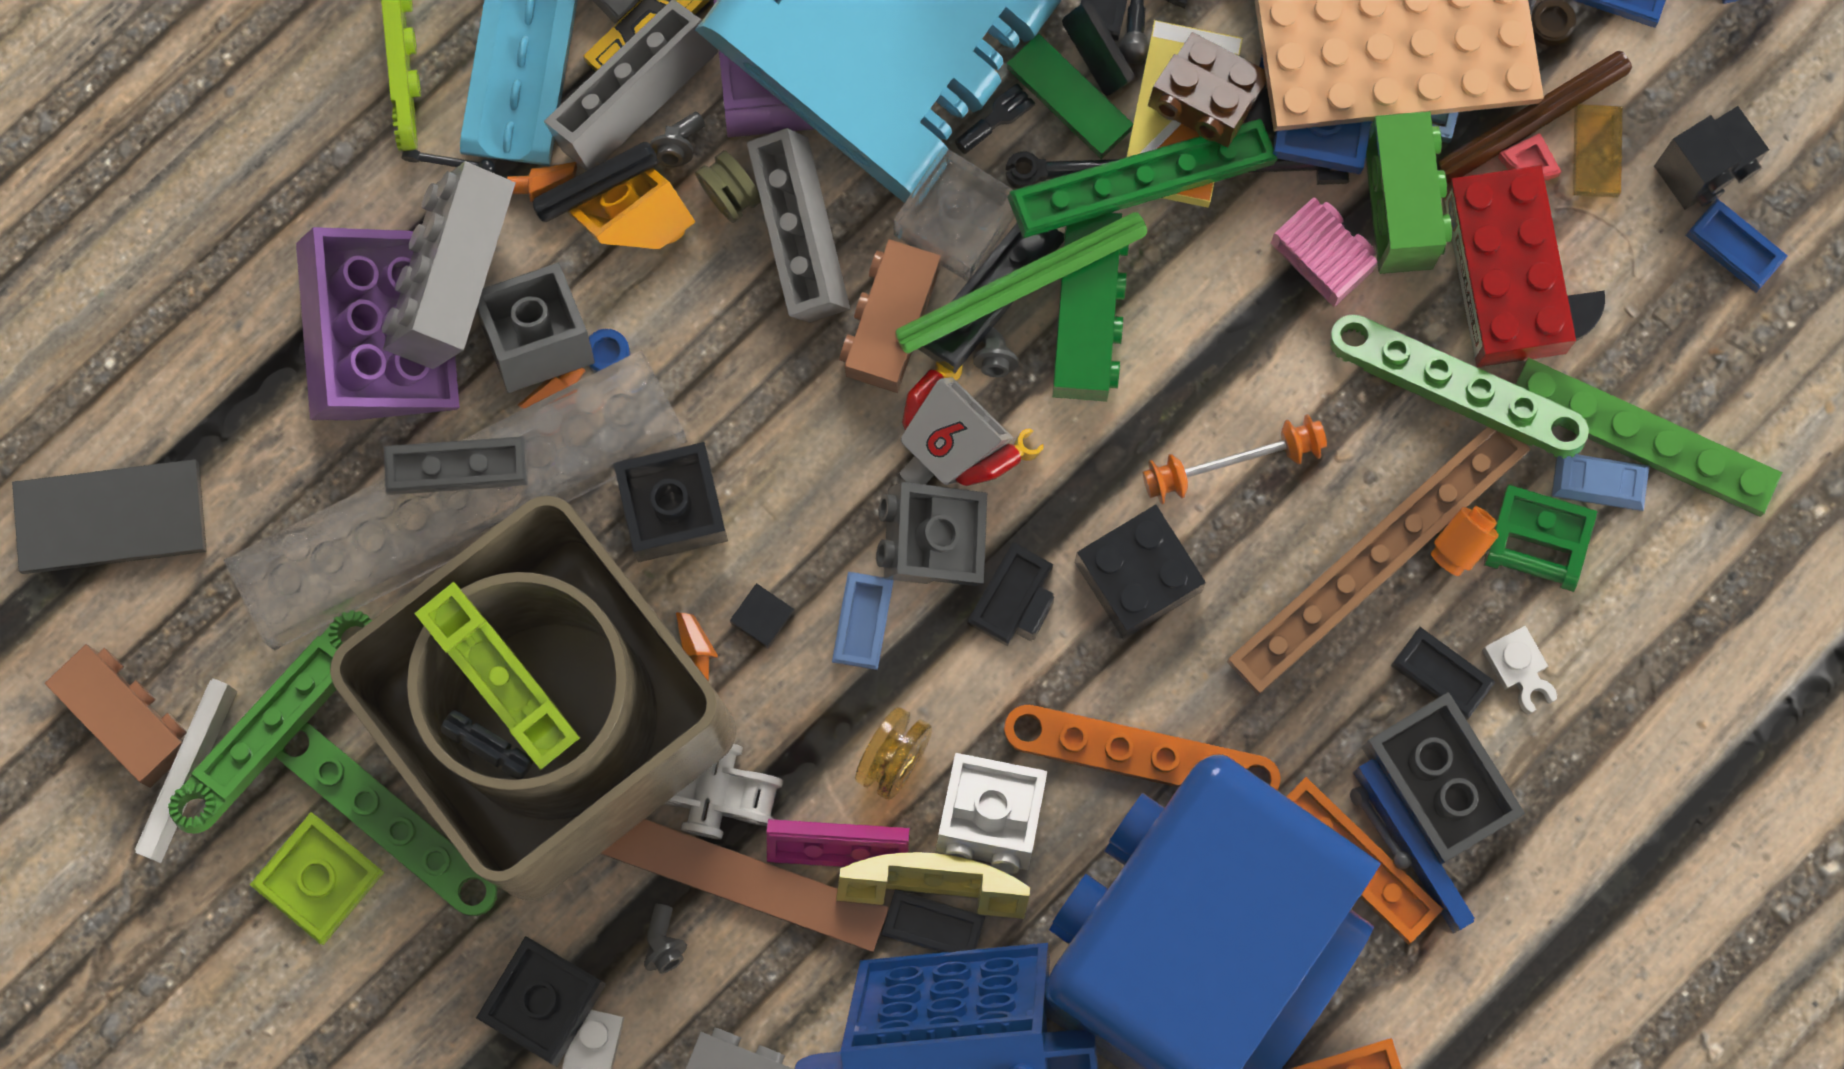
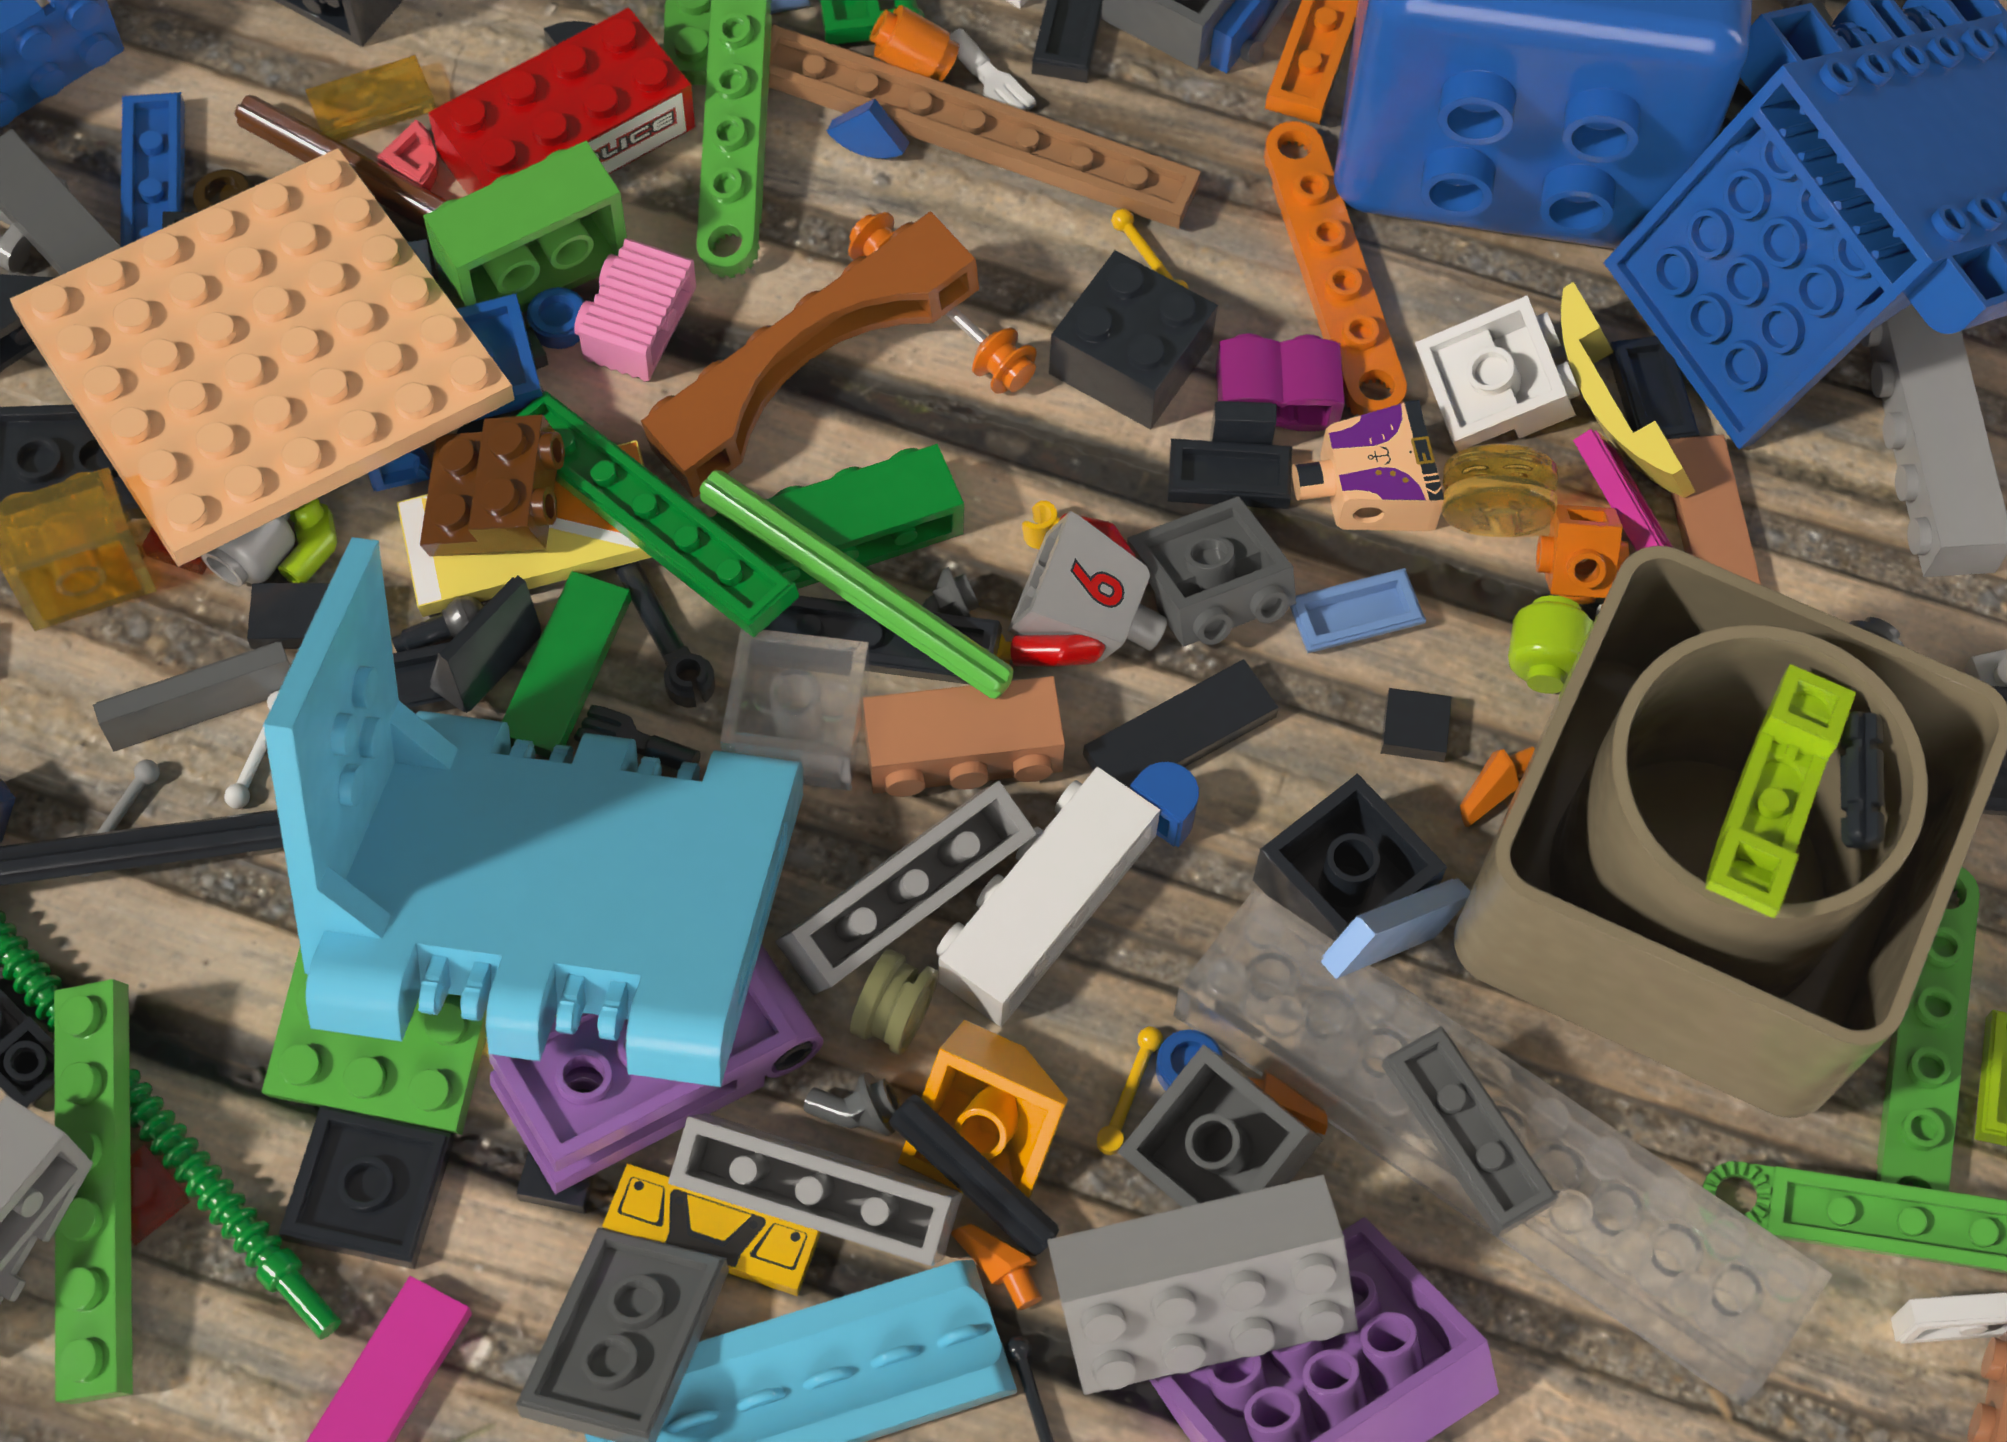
camera: 120 degrees left, 15 degrees down
none -> blue tile [527,287,584,349]
none -> dark orange arch [641,211,980,498]
none -> blue tile [826,99,910,159]
none -> white brick [936,767,1160,1027]
none -> white piece [950,29,1036,111]
none -> black tile [1083,659,1279,789]
none -> yellow hinge [1096,1026,1164,1155]
none -> yellow hinge [1111,208,1188,289]
none -> blue brick [1130,762,1199,848]
none -> magenta brick [1216,333,1344,432]
none -> torso [1292,400,1445,531]
none -> light blue tile [1321,878,1471,979]
none -> lime head [1508,595,1593,694]
none -> orange brick [1536,504,1629,604]

